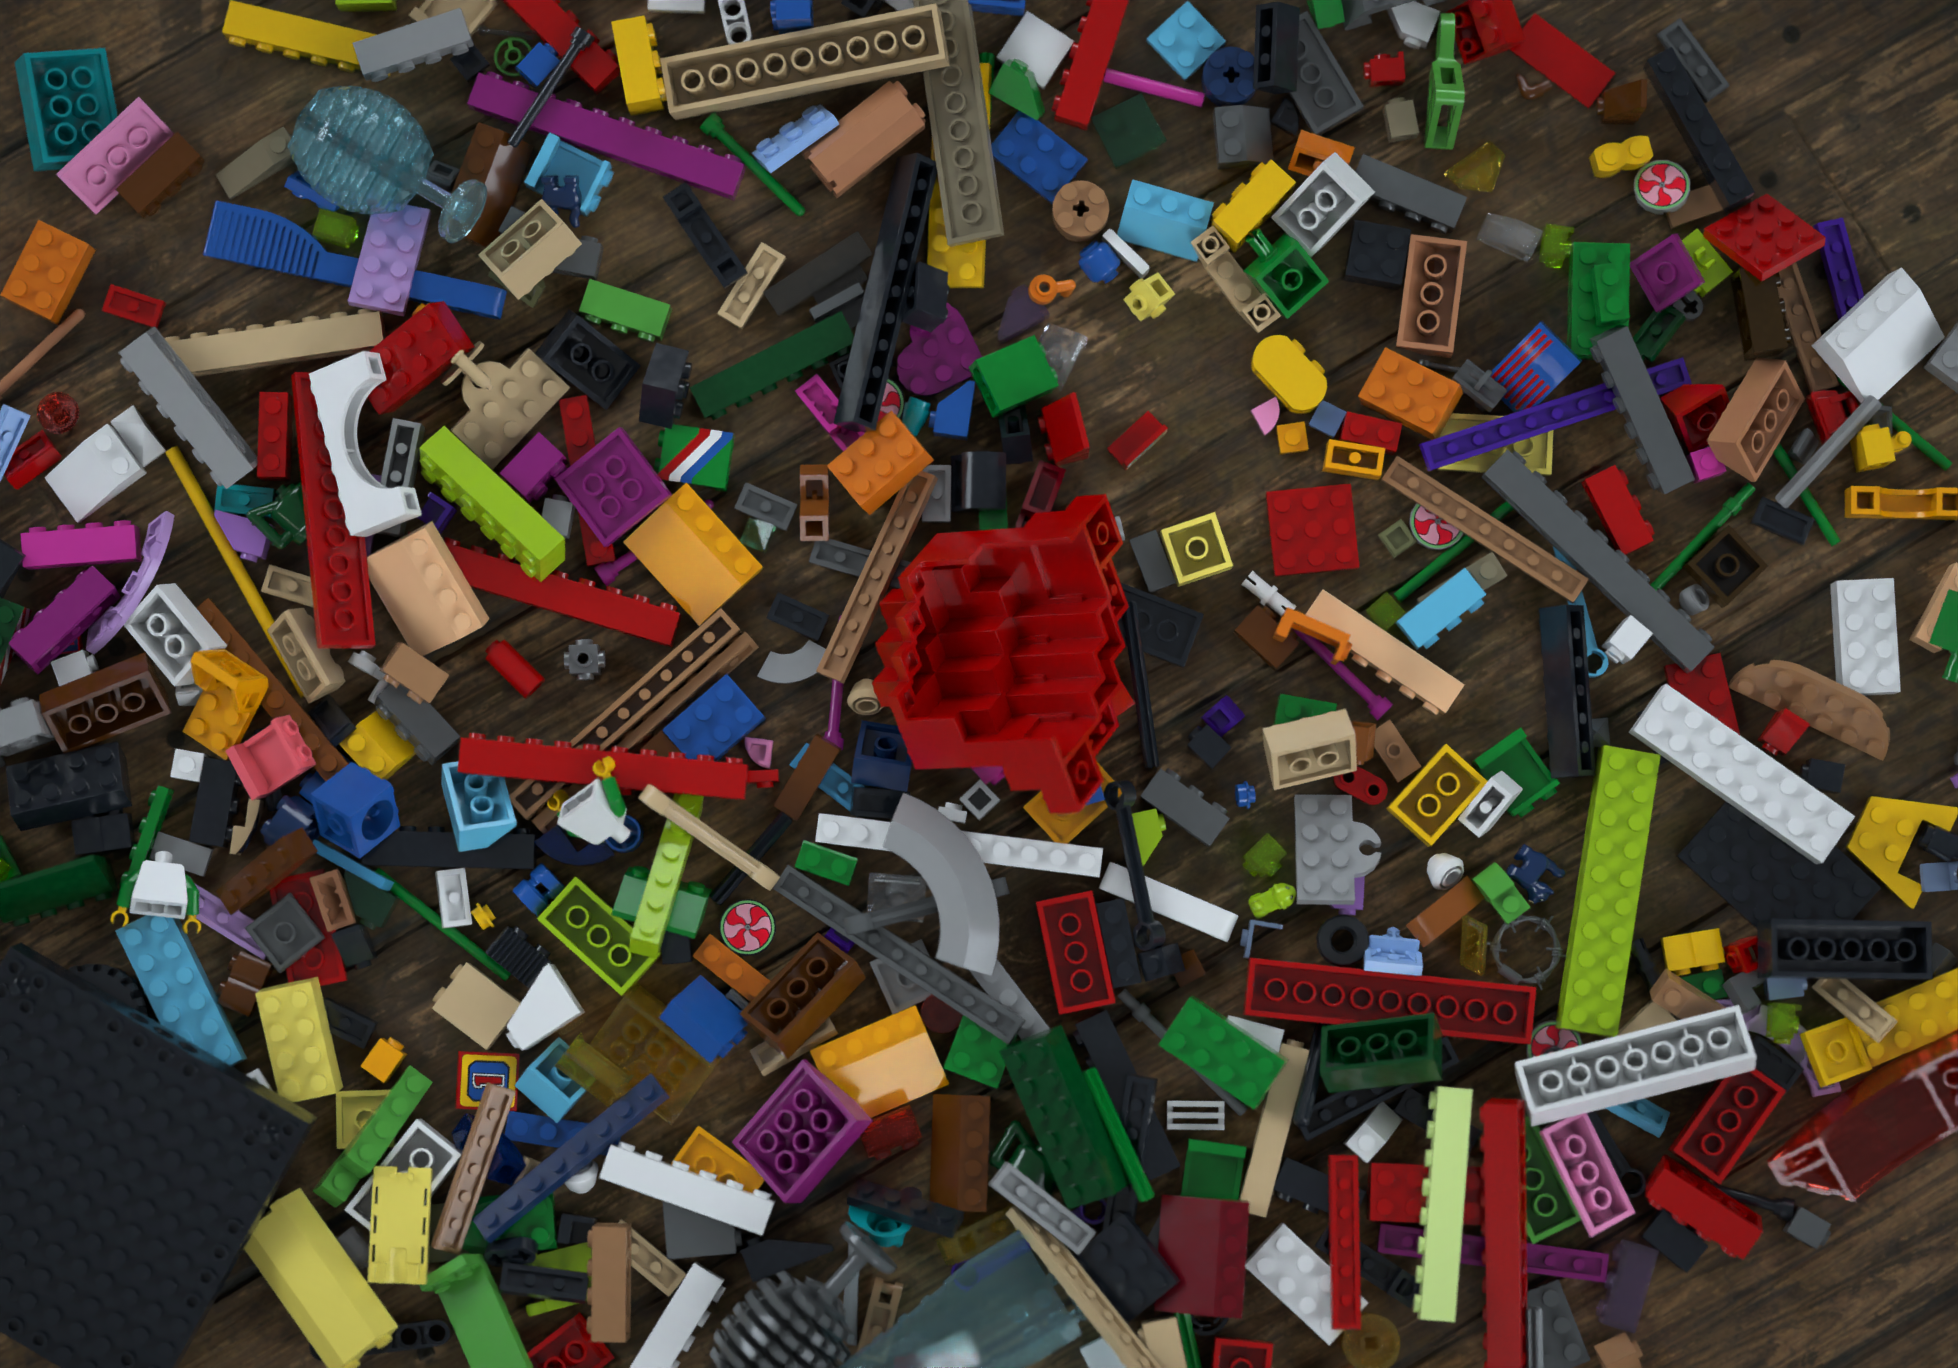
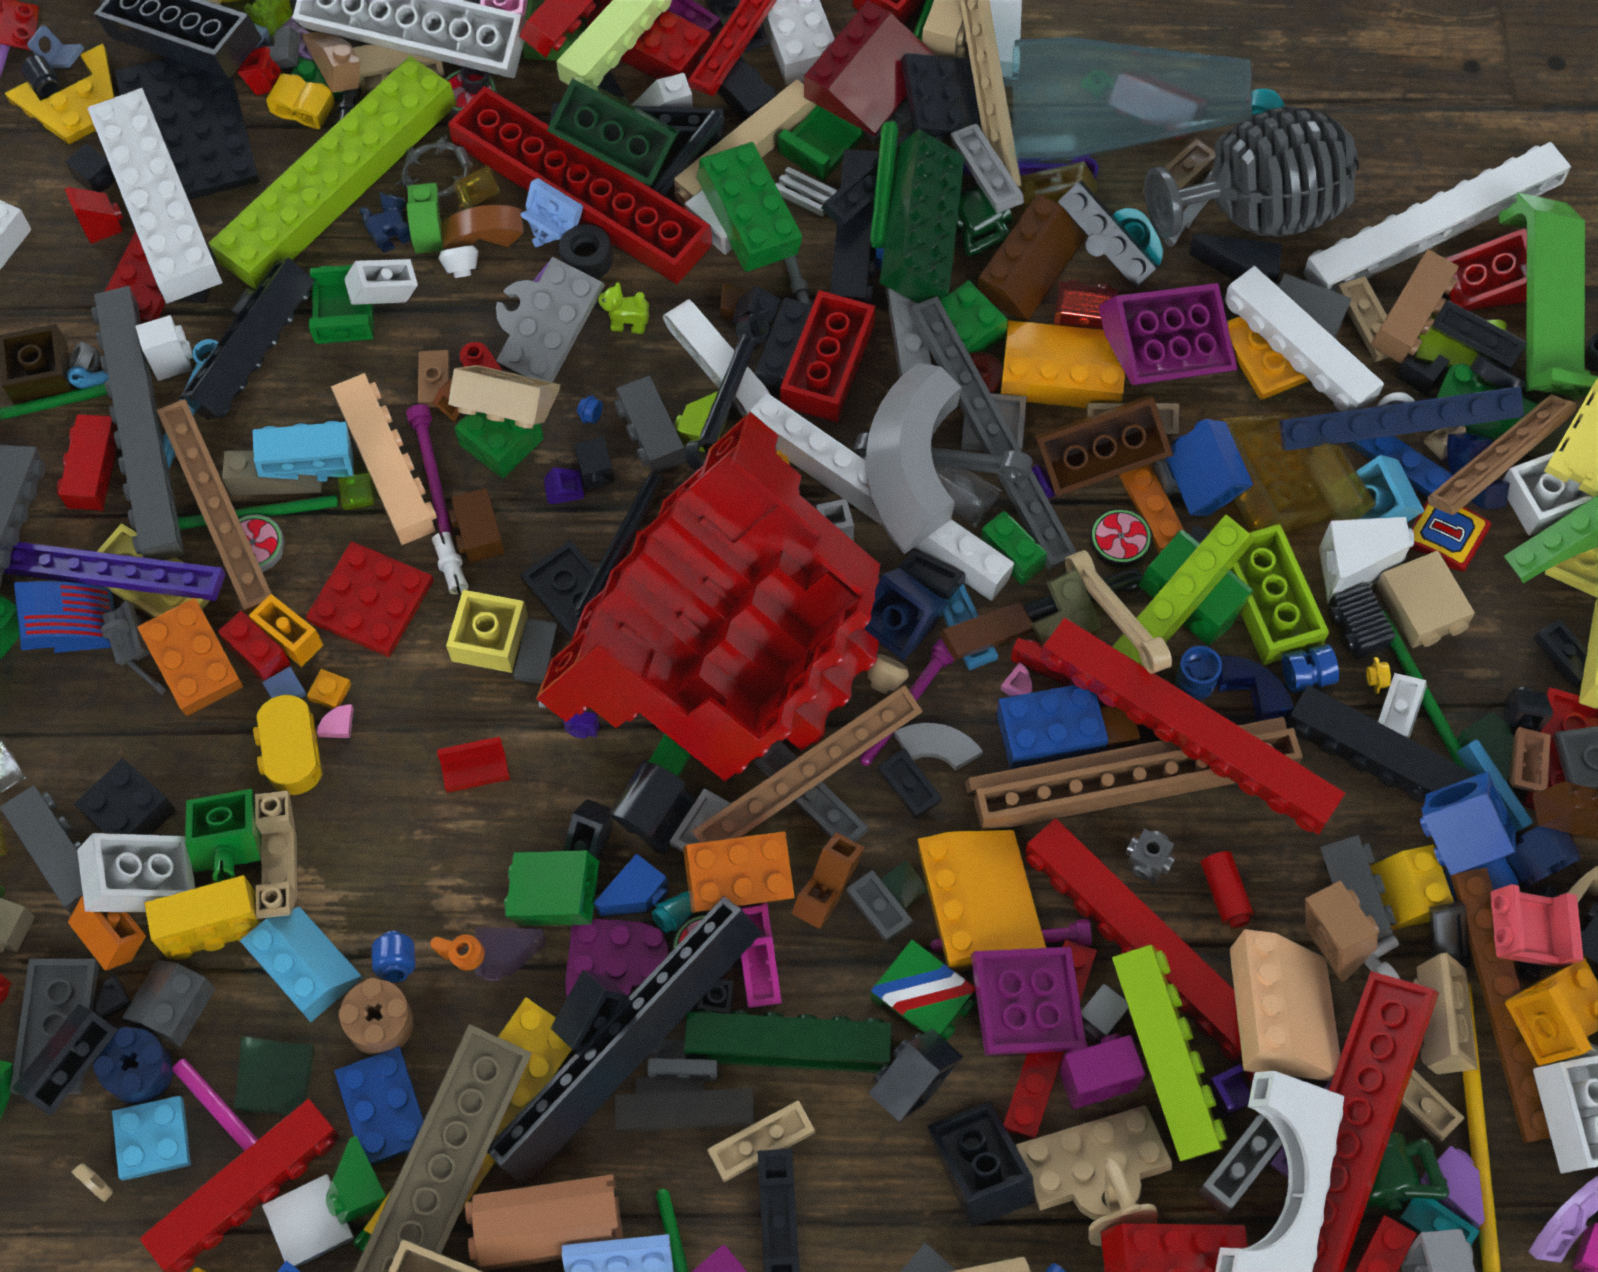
camera: 150 degrees left, 20 degrees down
light orange brick [360,1037,407,1083] -> none
medium azure slope [441,761,516,852] -> none
white torso [547,756,630,845] -> none
bright green brick [579,279,672,343] -> none
white plate [938,802,967,824] -> none
dark red slope [1015,460,1066,528] -> none
red slope [1037,392,1090,466] -> none
clear slope [1038,323,1088,393] -> none
white tile [1101,229,1149,278] -> none
light yellow brick [1123,273,1175,322] -> none
sand blue bracket [1240,920,1283,959] -> none
clear neon green brick [1242,833,1287,878] -> none
orange panel [1272,607,1353,665] -> none
olive tile [1377,519,1418,559] -> none
yellow brick [1386,744,1488,847] -> none
nougat slope [1396,234,1467,358] -> none
medium nougat plate [1728,660,1890,761] -> none
none -> dark azure arm [67,366,109,389]
none -> olive plate [1031,570,1102,648]

